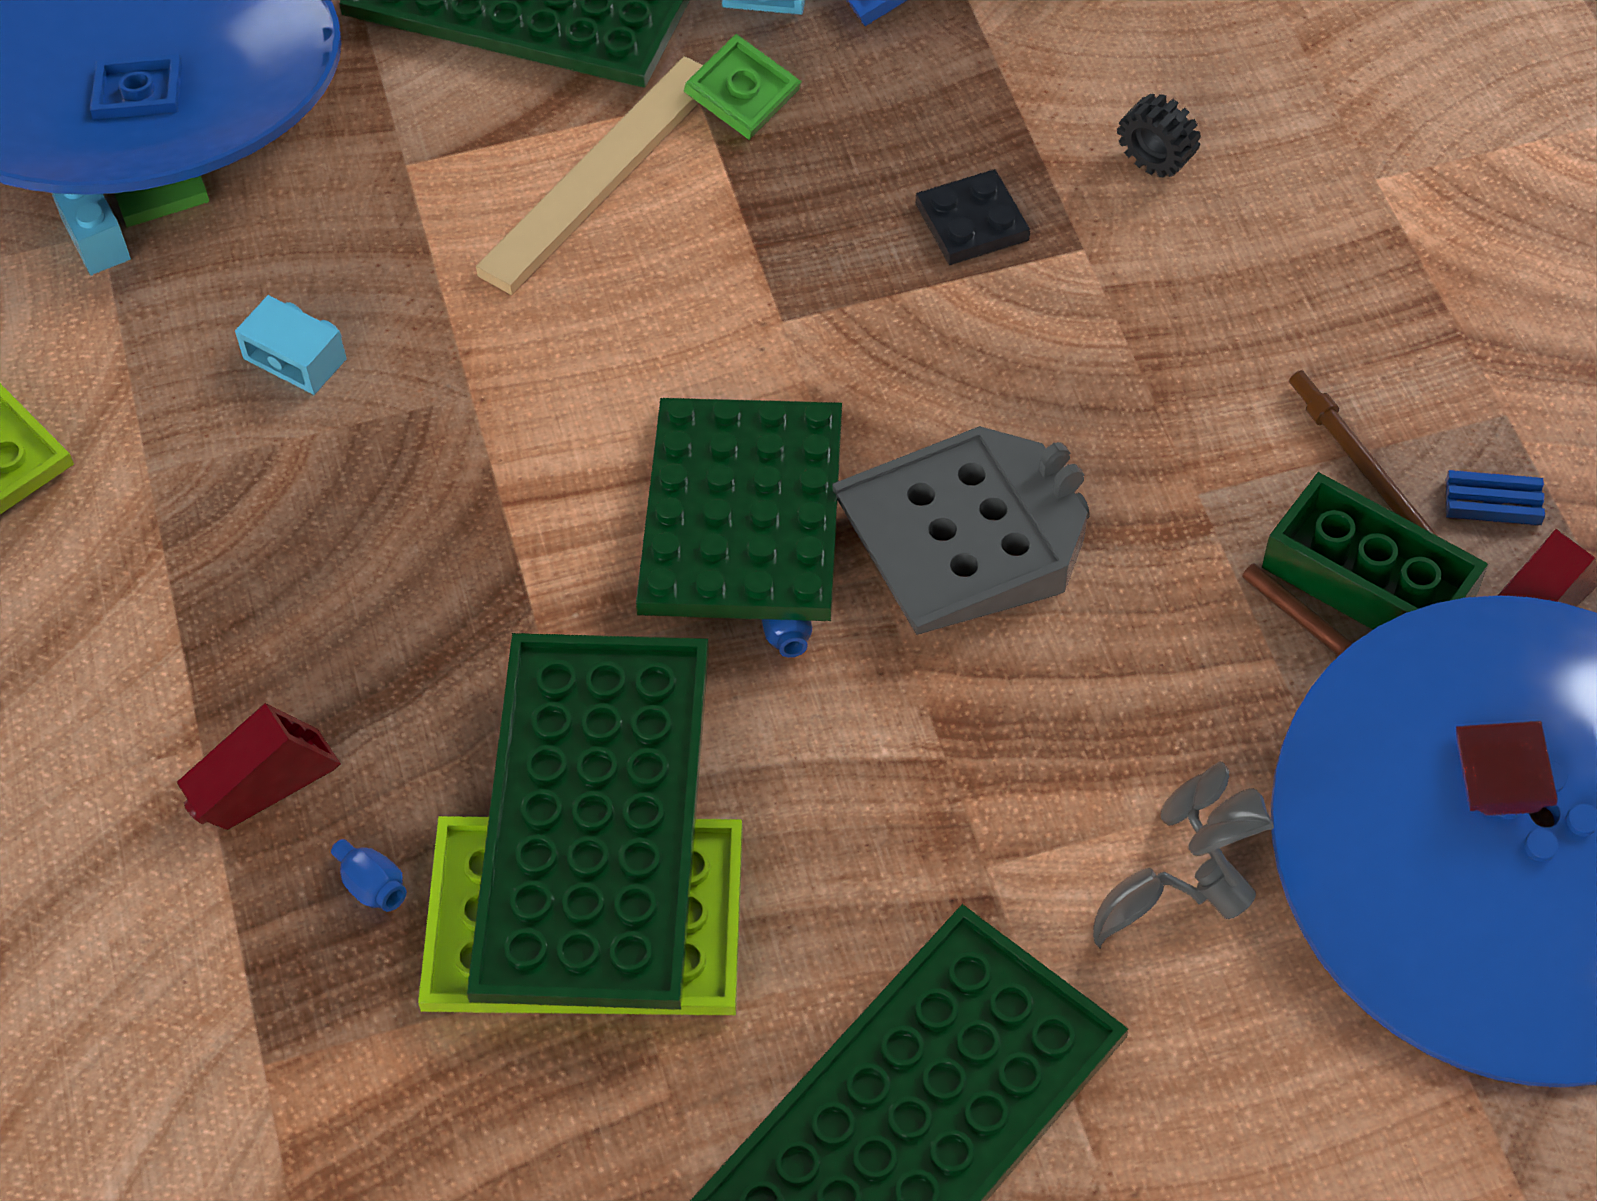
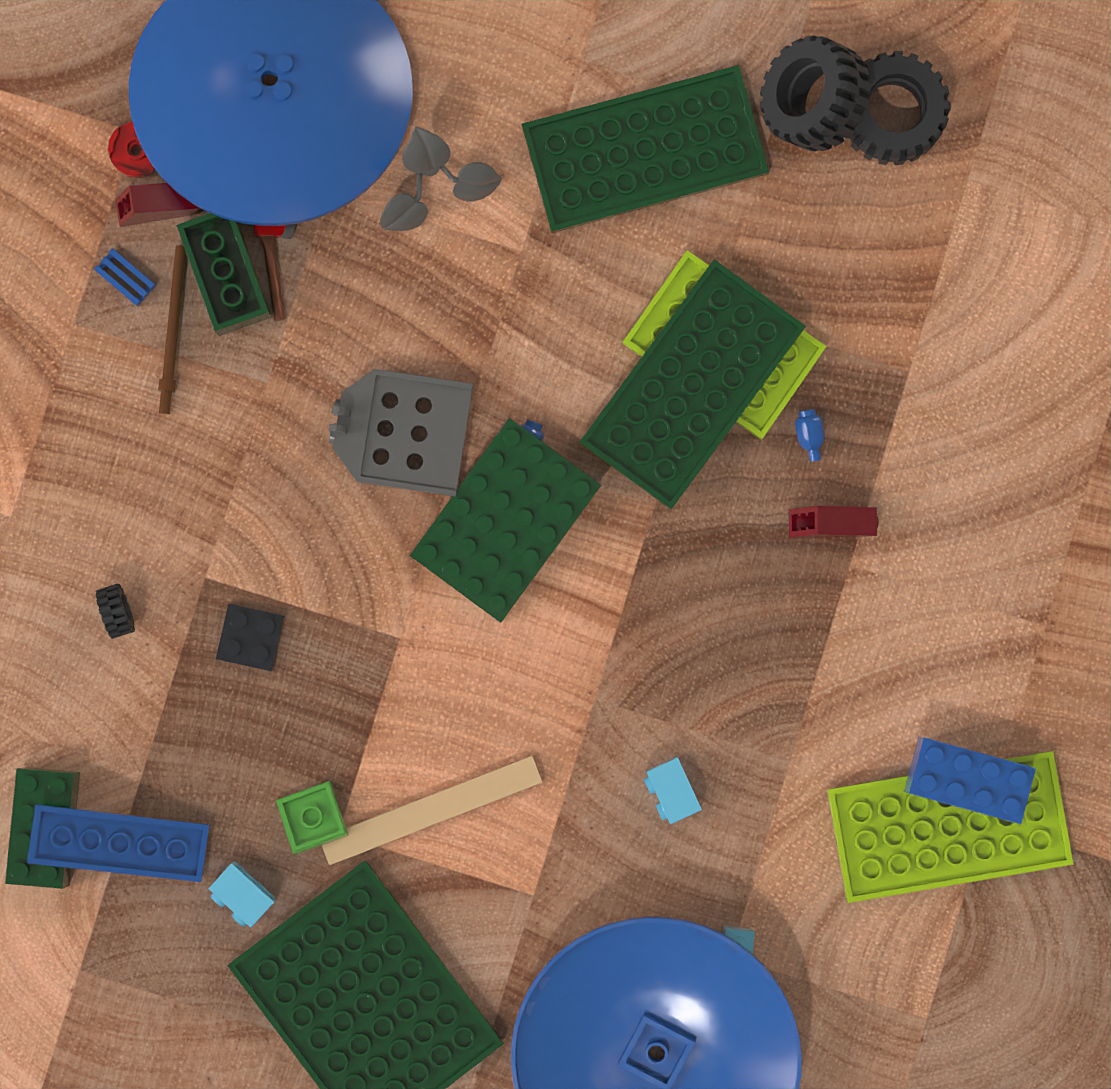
camera: 150 degrees left, 30 degrees up
clear red piece [1455,721,1558,815] -> none

